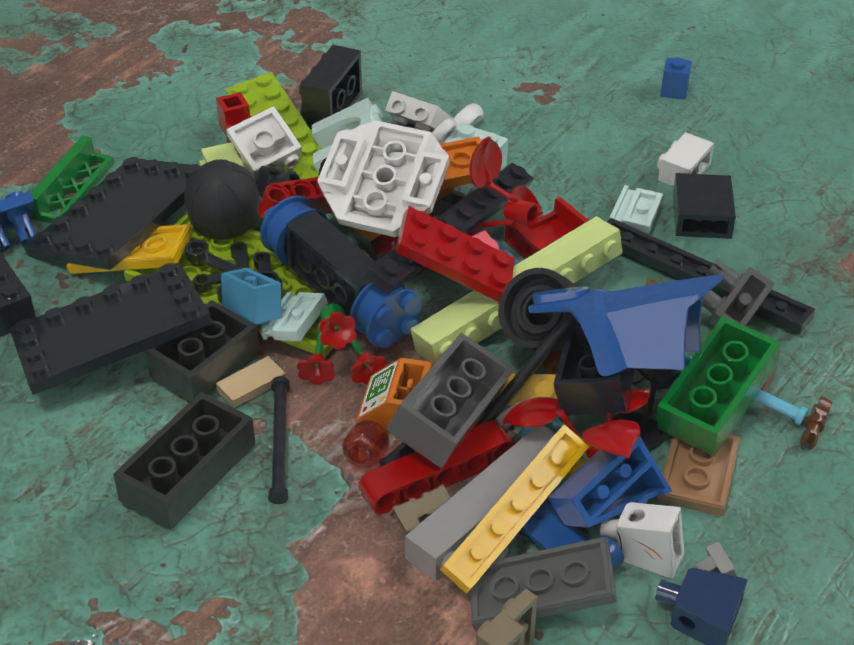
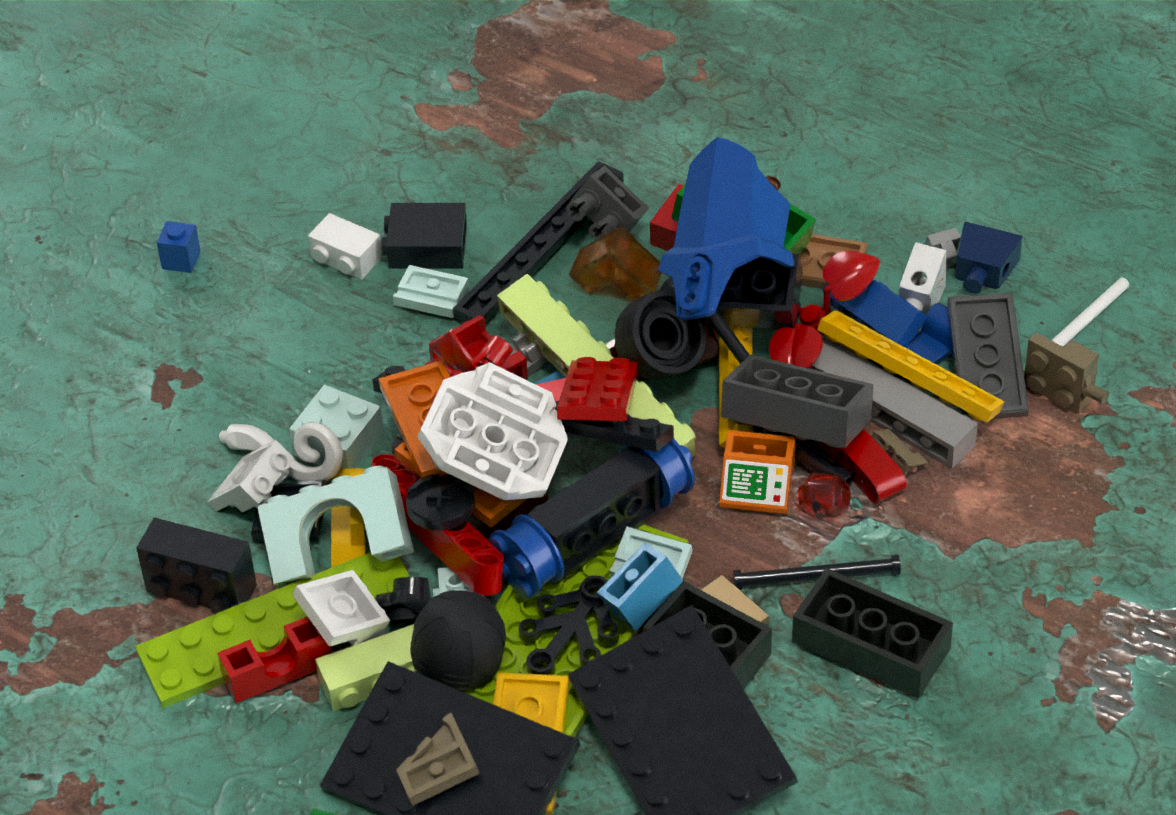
camera: 90 degrees left, 5 degrees up
red plant [297,304,387,385] -> none
none -> dark tan wing [397,713,480,805]

